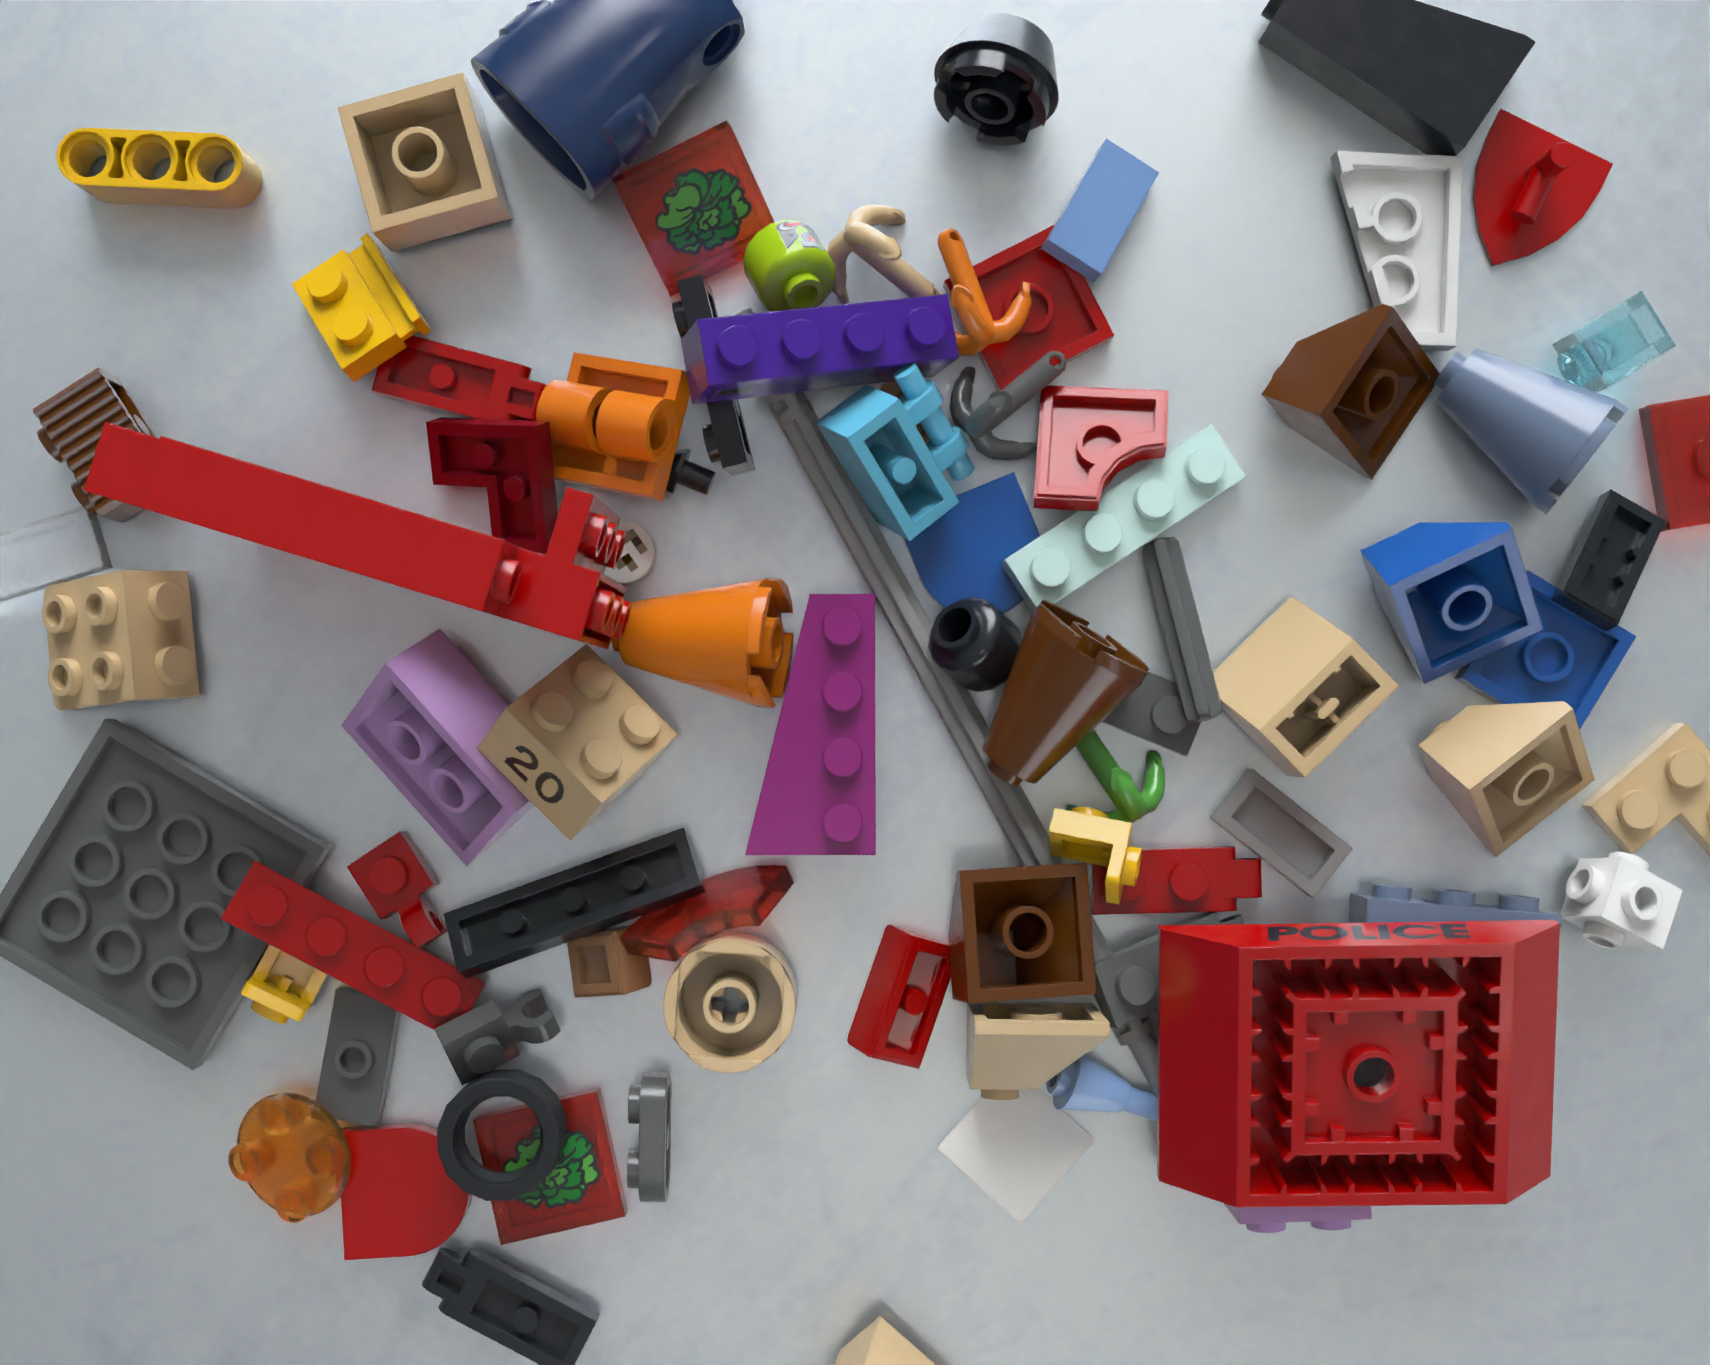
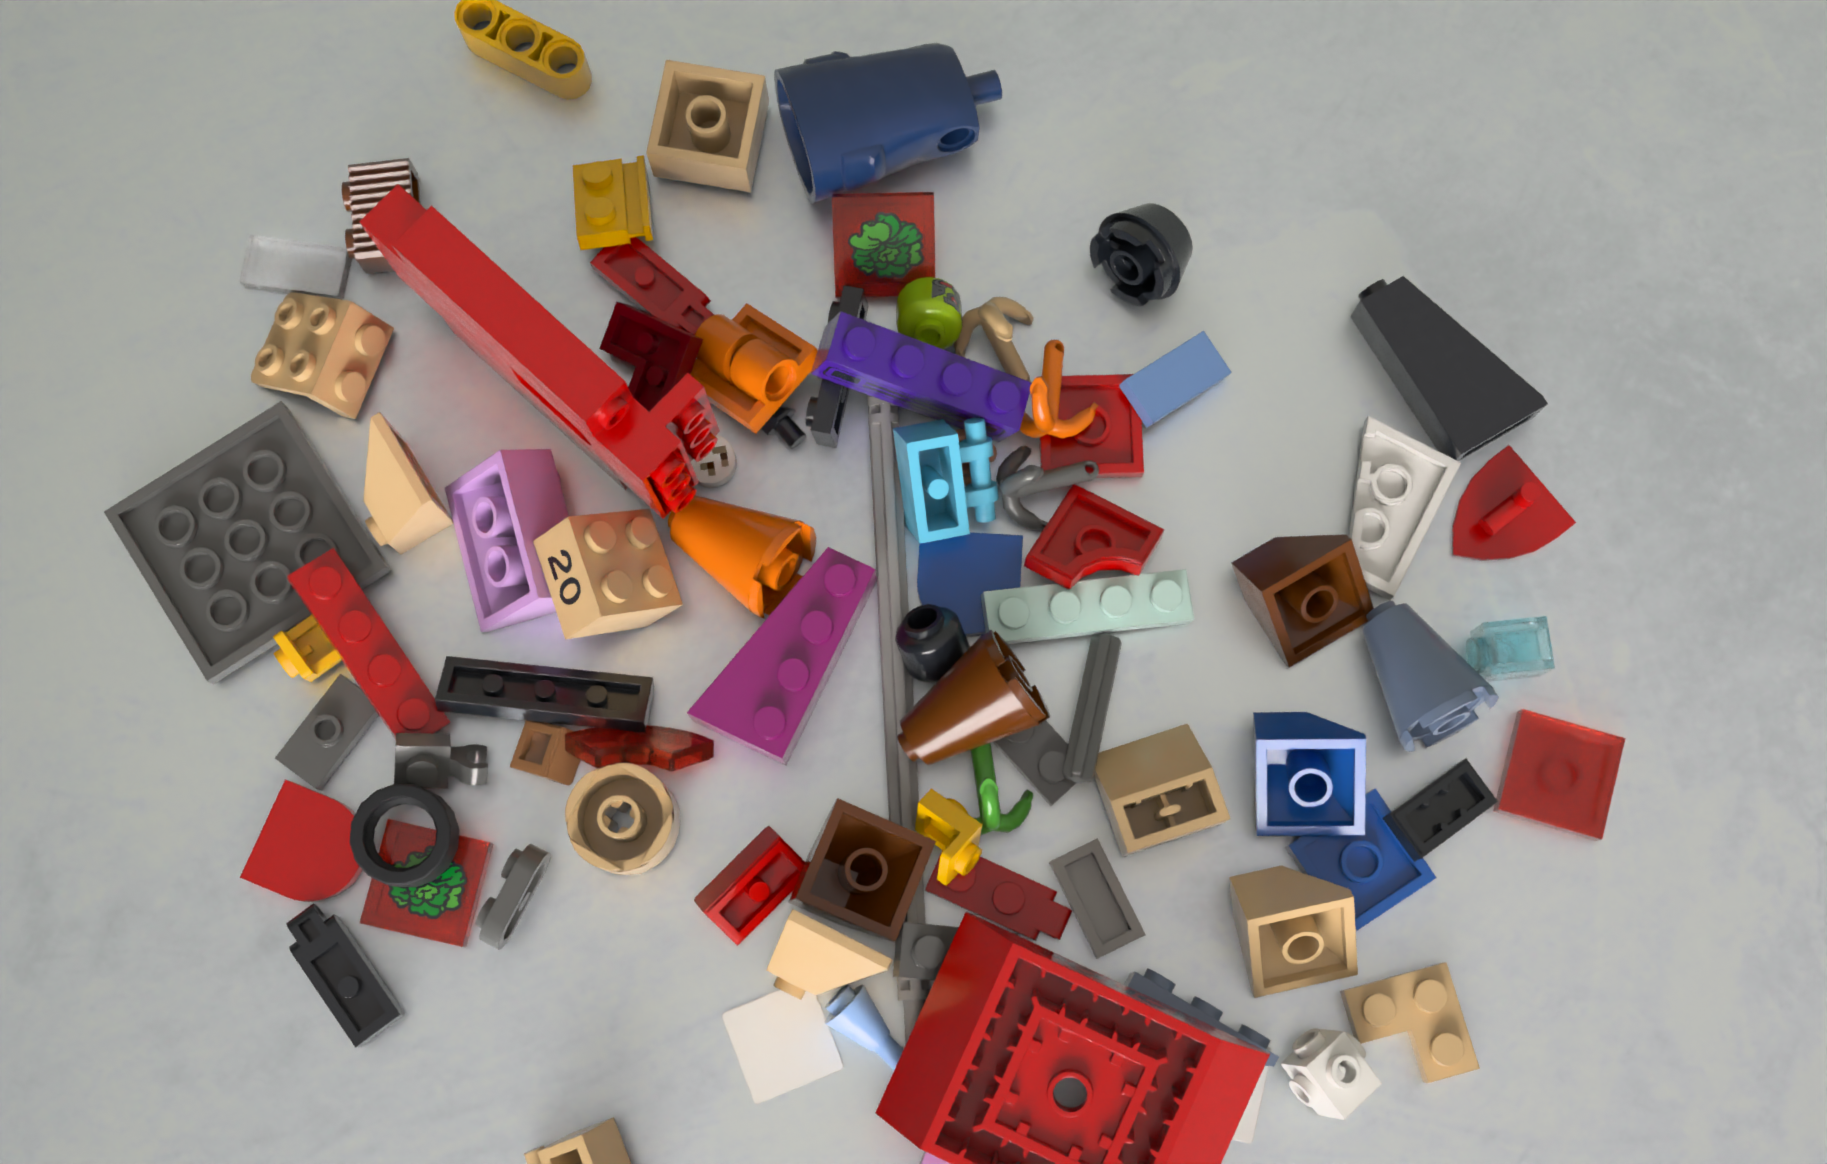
camera: 25 degrees right, 10 degrees down
clear orange dish [228,1092,351,1223] -> none
red plate [347,831,448,948] -> none
none -> tan slope [363,412,454,554]

